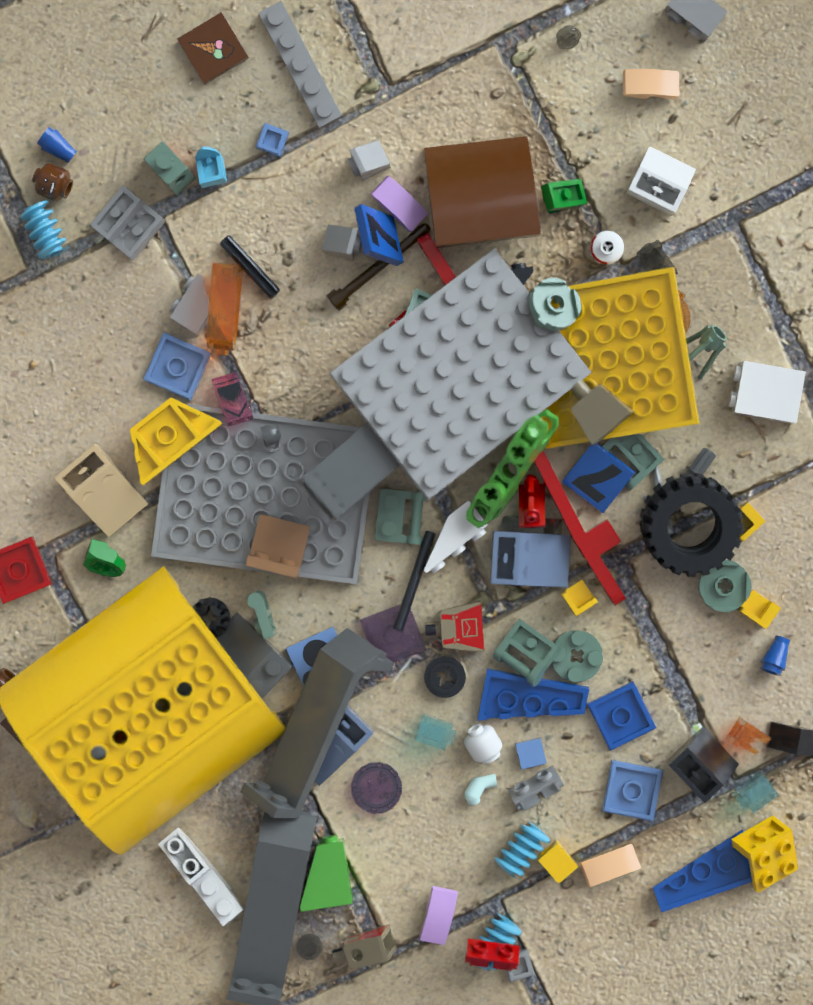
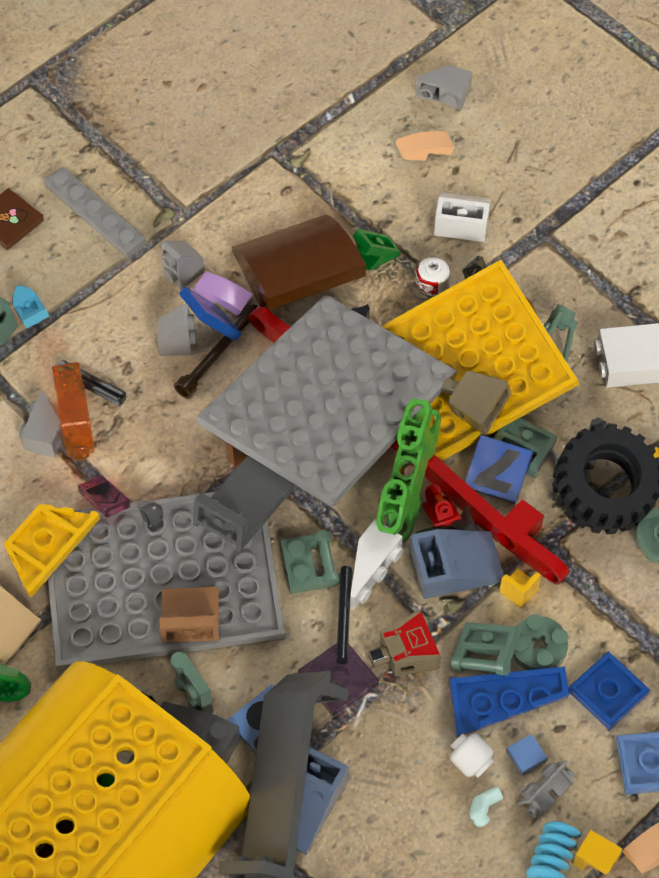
camera: 20 degrees left, 30 degrees down
medium blue tile [143,332,212,401] -> none
medium blue tile [256,123,289,157] -> none
clear purple tile [351,762,402,814] -> none
clear light blue brick [415,713,456,750] -> none
black gear [424,656,466,698] -> none
plate [529,278,581,331] -> none
clear smoke plate [556,25,581,49] -> none

